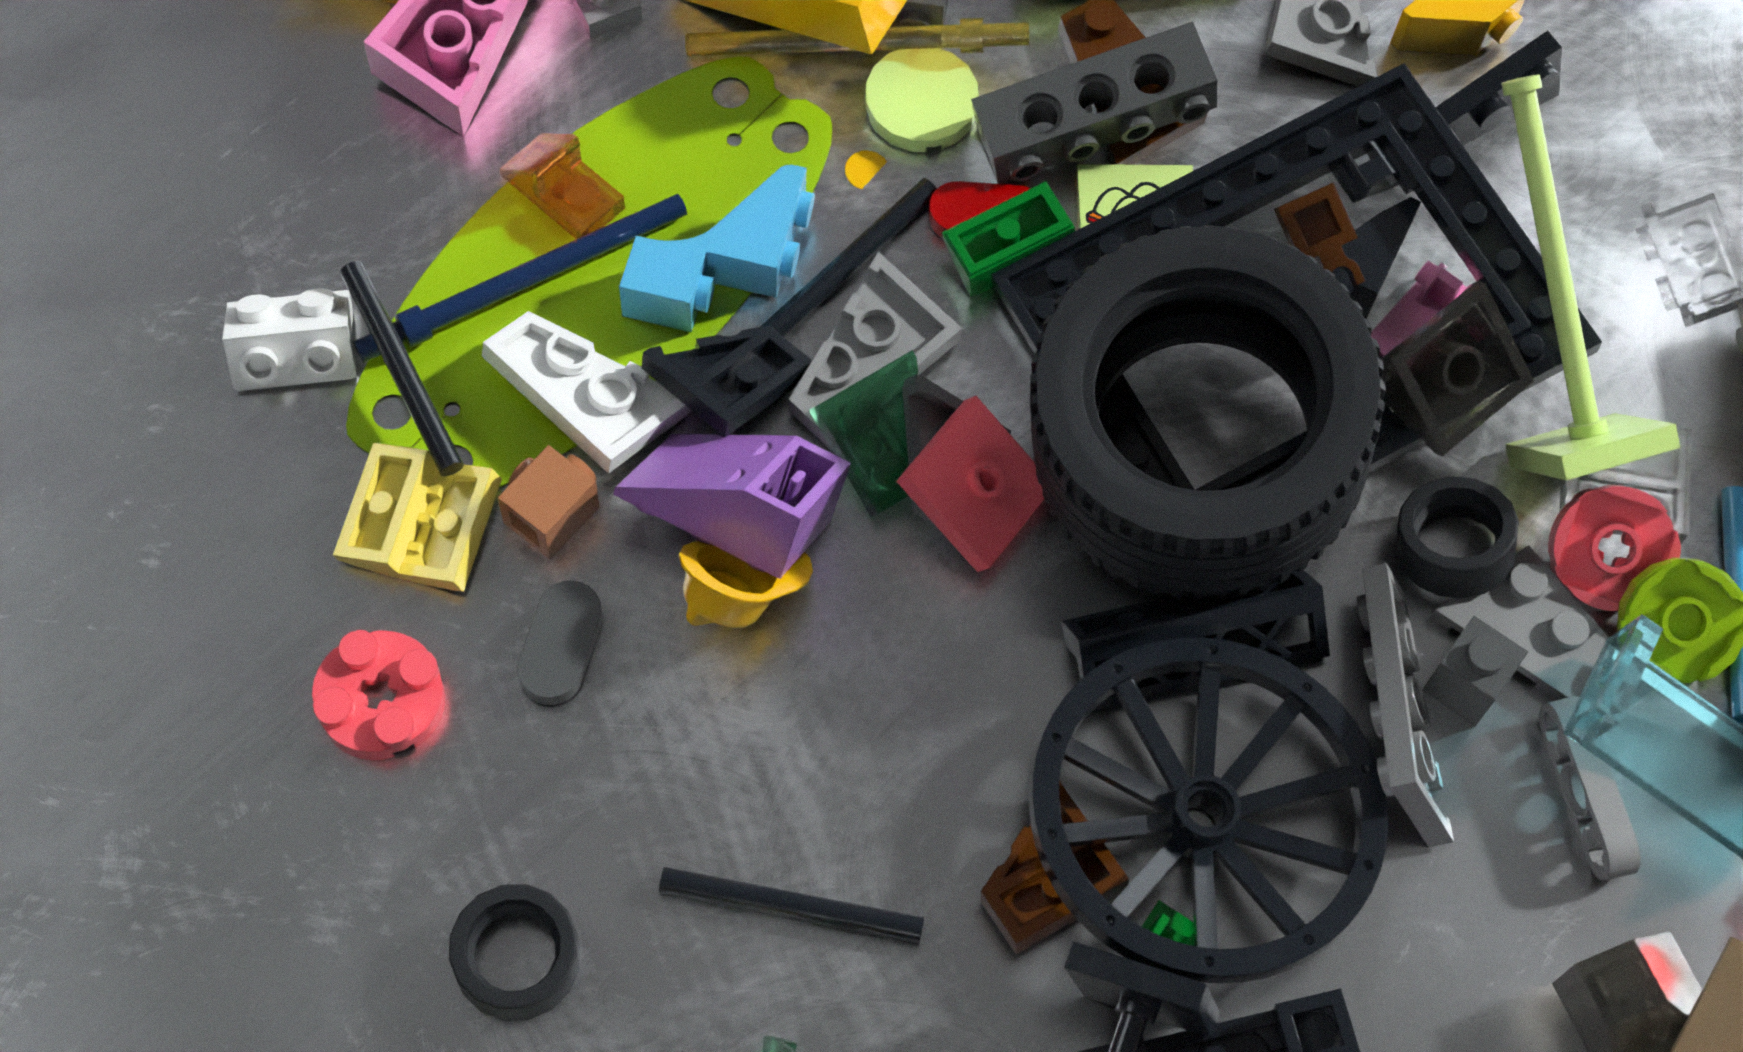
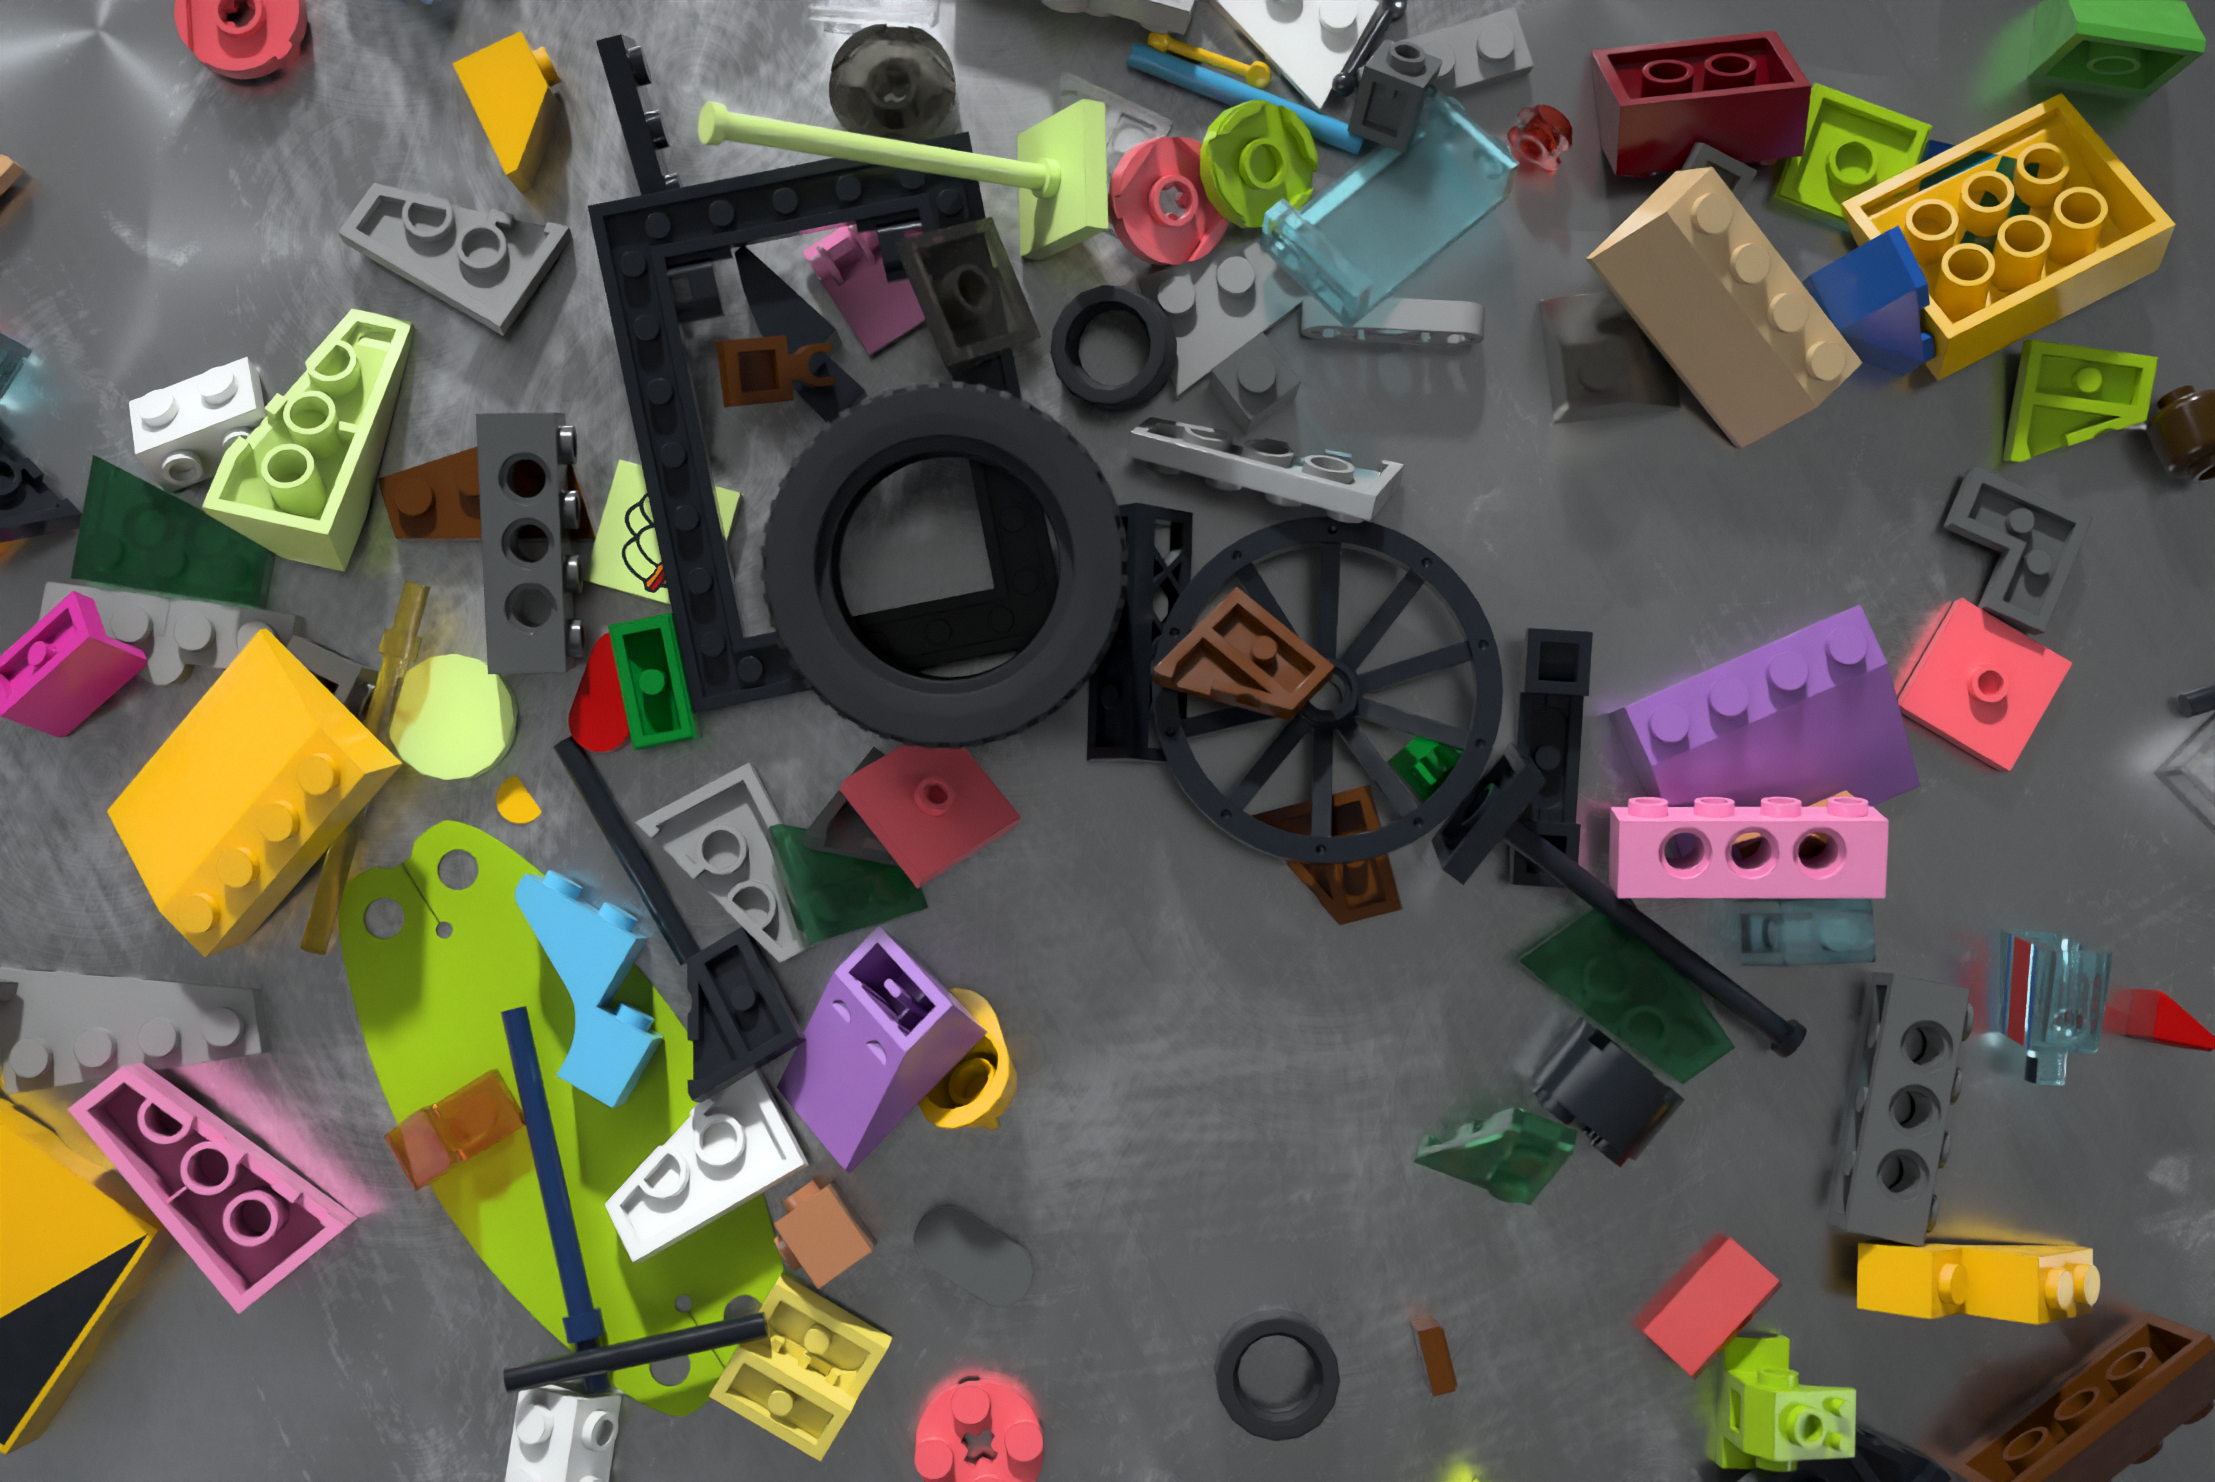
camera: 70 degrees left, 20 degrees up
black bar [659,867,924,944] -> none
none -> clear smoke brick [829,23,960,143]
none -> reddish brown wing [1152,587,1335,721]

